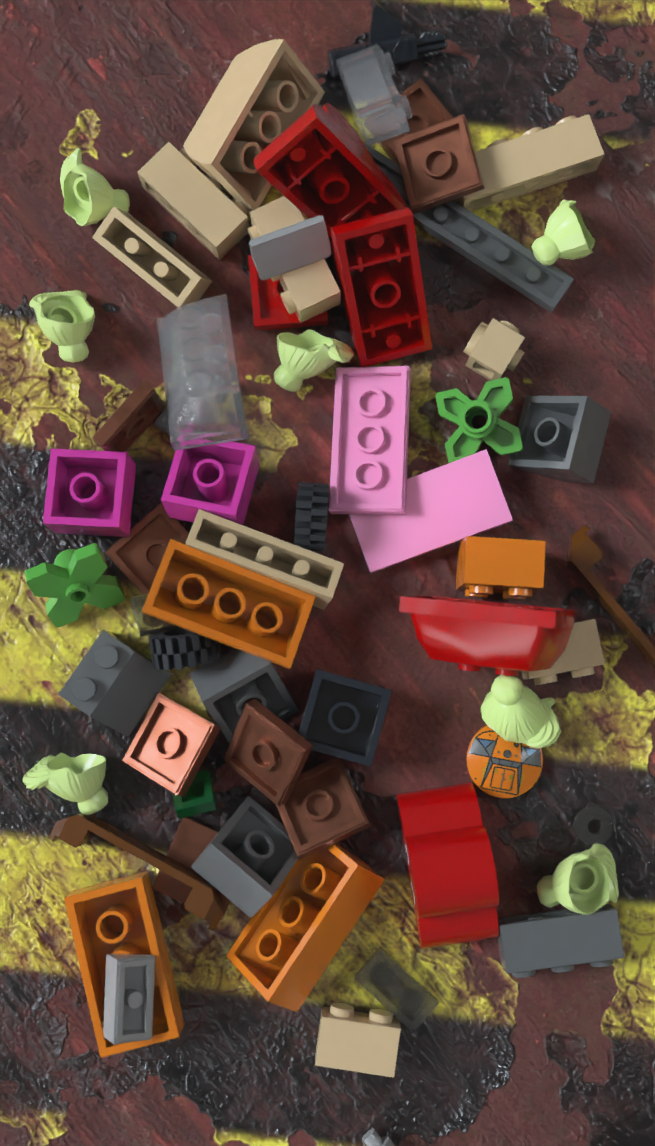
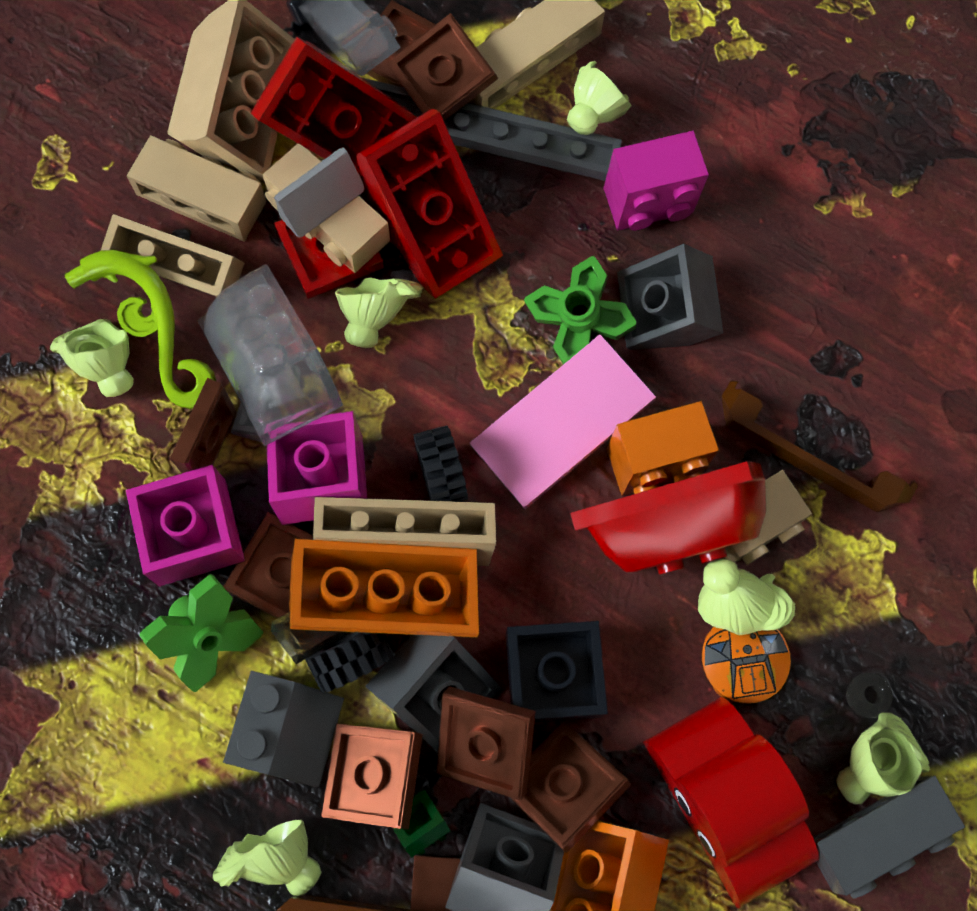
camera: 25 degrees left, 10 degrees down
yellowish green hair [60,148,130,226] -> none
bright pink tile [329,366,411,514] -> none
tan brick [463,318,525,381] -> none
none -> lime plant [65,250,216,409]
none -> dark pink brick [604,130,709,231]

